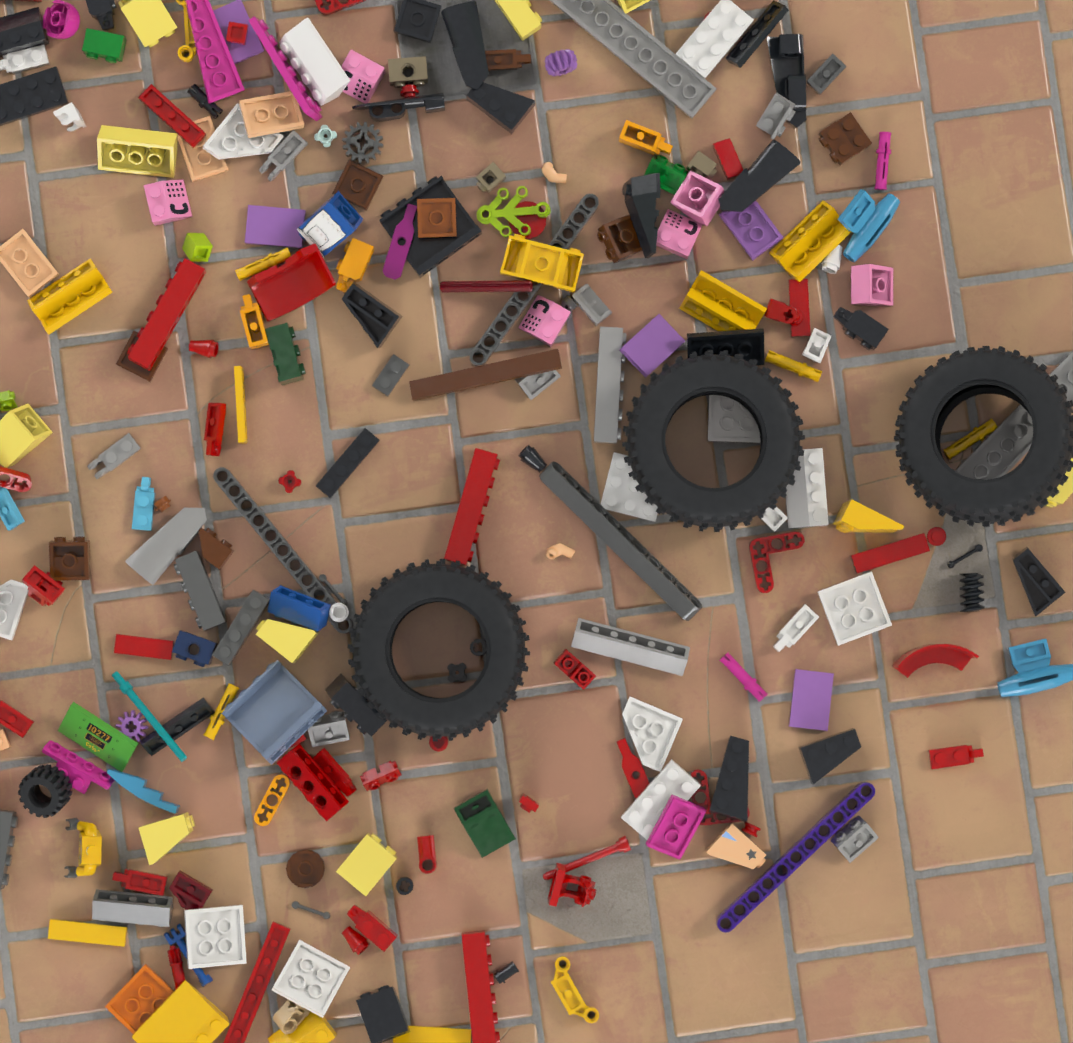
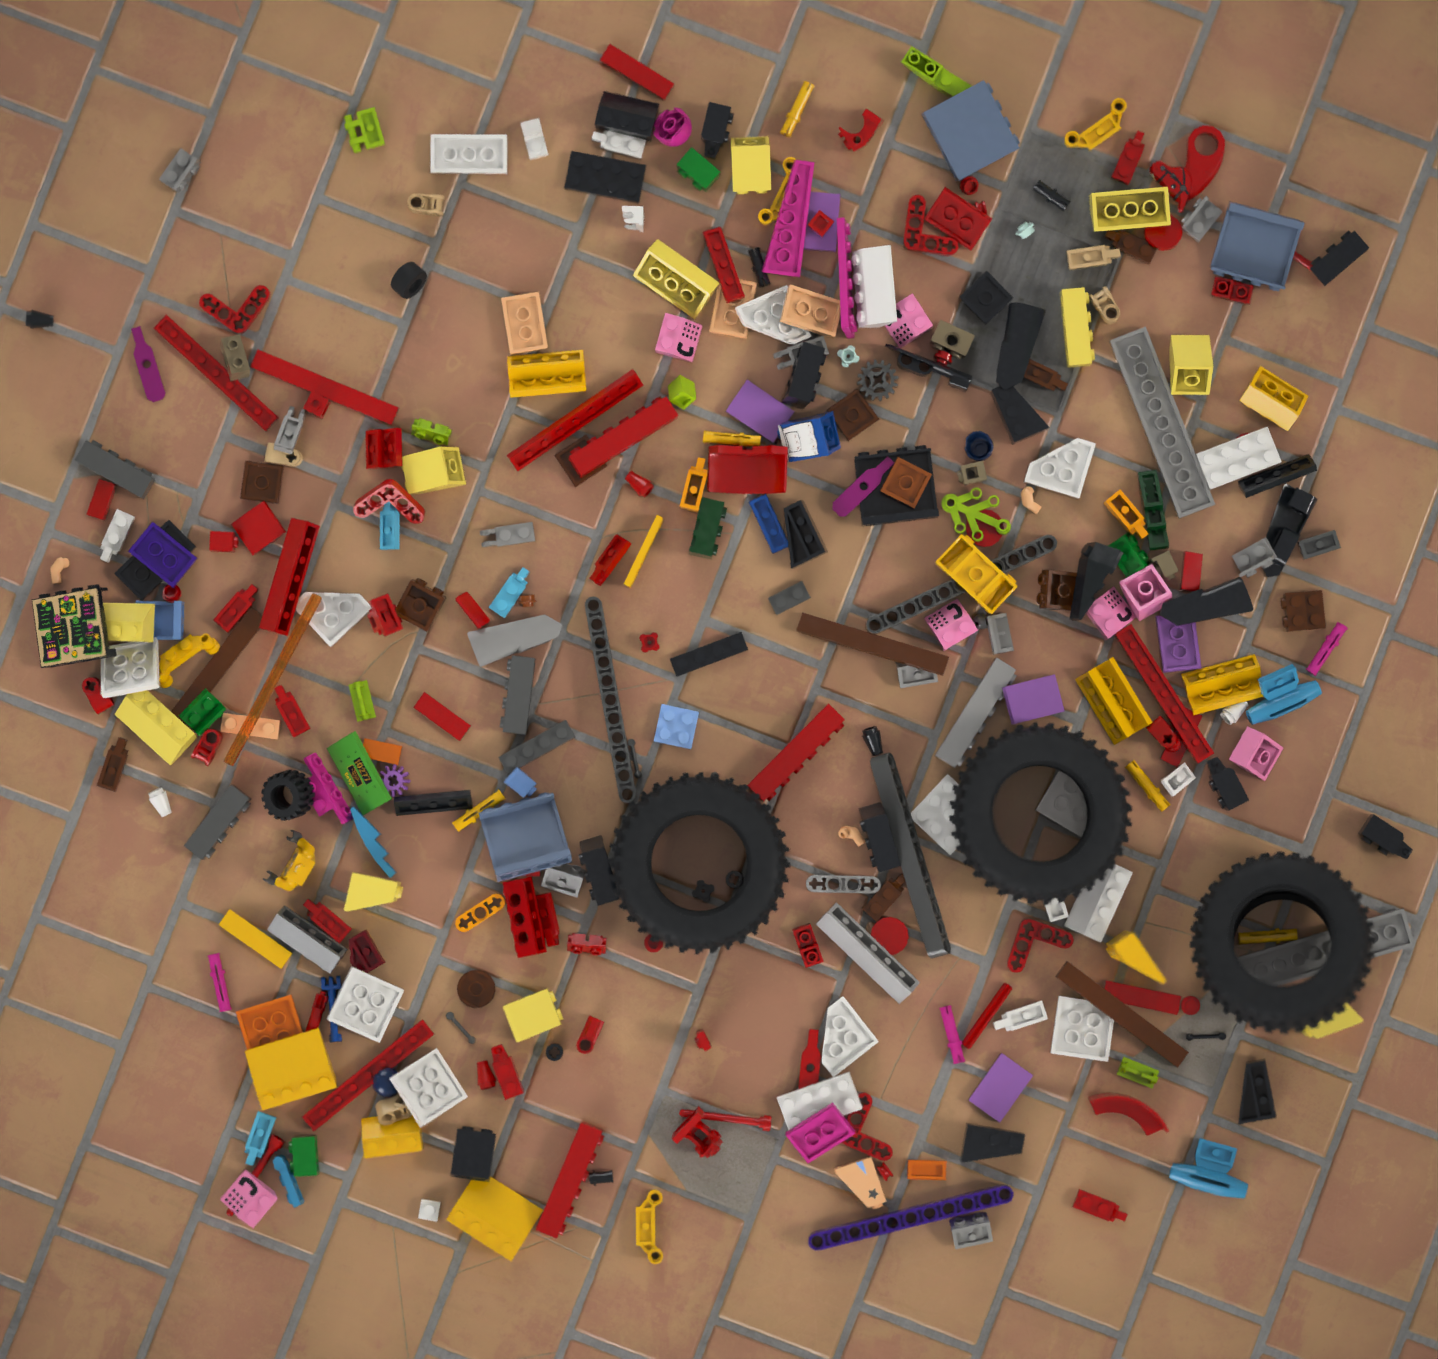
camera: 30 degrees right, 0 degrees up
teal bar [112,671,187,762] -> none
dark blue brick [172,630,218,667] -> none
reddish brown slope [199,528,234,570] -> none
light yellow slope [256,619,319,663] -> none
blue brick [267,585,331,631] -> none
white plate [329,603,349,622] -> none
light orange hinge [336,238,375,293] -> none
dark red axle [440,280,533,293] -> none
dark green slope [454,788,516,858] -> none
medium lavender gear [545,49,577,77] -> none
black plate [687,328,764,366] -> none
black wedge [709,735,749,822] -> none
black piece [959,573,985,612] -> none
none -> dark pink pin [207,953,231,1012]
none -> lime hinge [349,680,376,722]
none -> orange tile [363,738,402,765]
none -> dark blue hair [372,1068,398,1097]
none -> red slope [455,592,490,629]
none -> medium blue slope [504,767,537,798]
none -> red plate [507,369,644,471]
none -> light blue plate [654,704,699,749]
none -> blue tile [749,494,788,554]
none -> black wedge [781,341,826,410]
none -> light grey beam [806,875,881,894]
none -> black wedge [859,802,901,872]
none -> reddish brown hinge [862,873,905,922]
none -> red tile [870,917,909,955]
none -> orange tile [907,1159,947,1180]
none -> red axle [962,983,1013,1049]
none -> dark blue hair [965,431,994,461]
none -> white plate [1024,438,1096,499]
none -> reddish brown tile [1055,961,1189,1068]
none -> red plate [1114,624,1214,764]
none -> lime hinge [1117,1056,1159,1089]
none -> dark green slope [1138,470,1169,551]
none -> black hinge [1358,814,1413,859]

